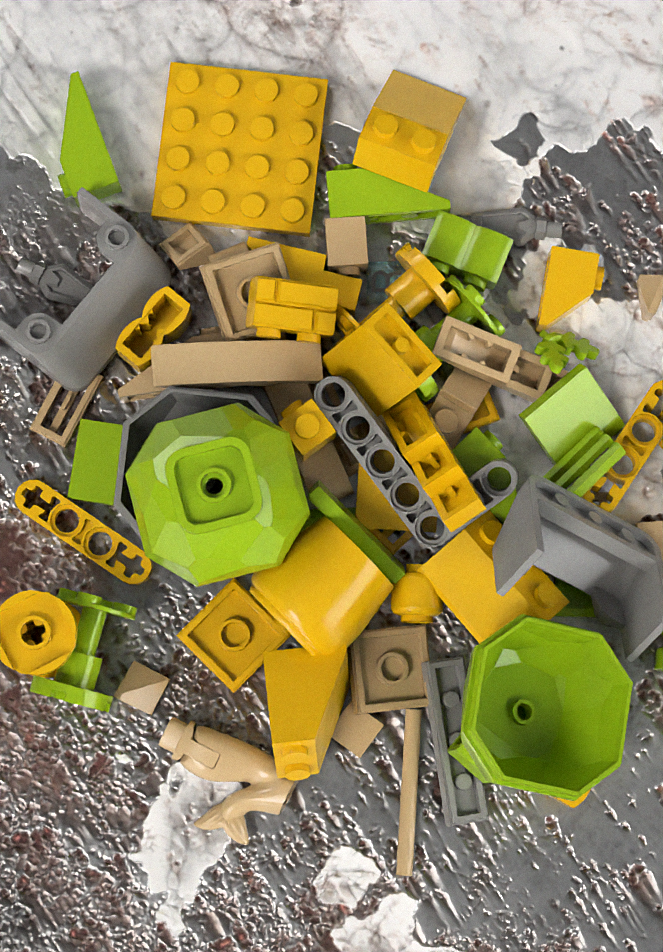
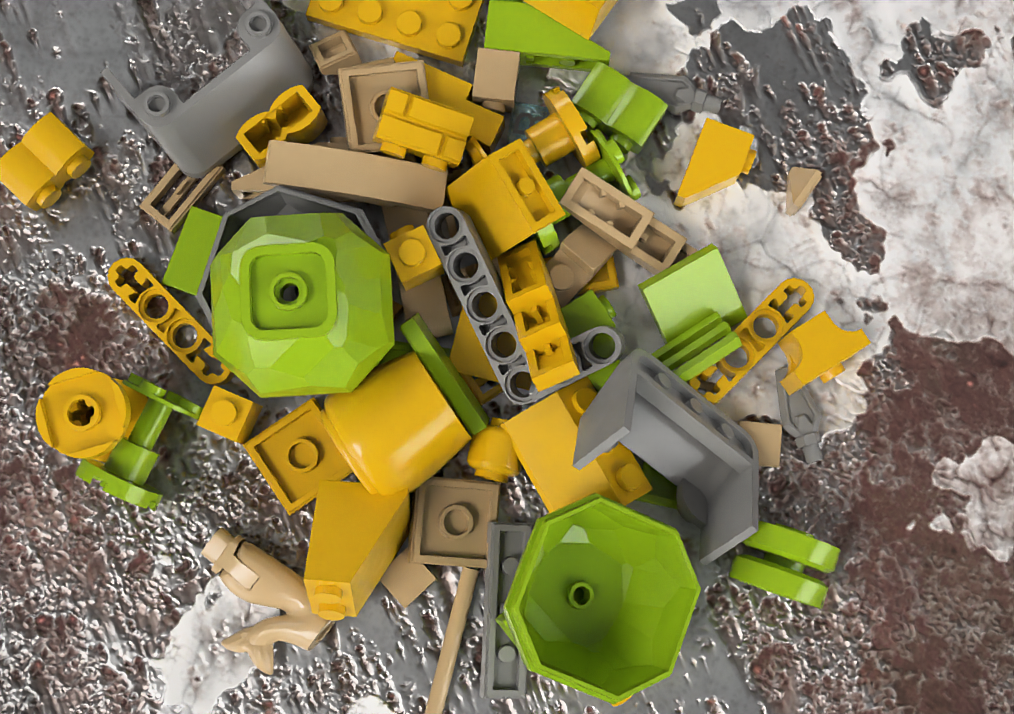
camera: 20 degrees right, 0 degrees up
light grey piece [16,257,93,306] -> none
tan slope [114,661,170,716] -> none
lime animal [534,330,600,374] -> none
none -> yellow brick [196,385,263,444]

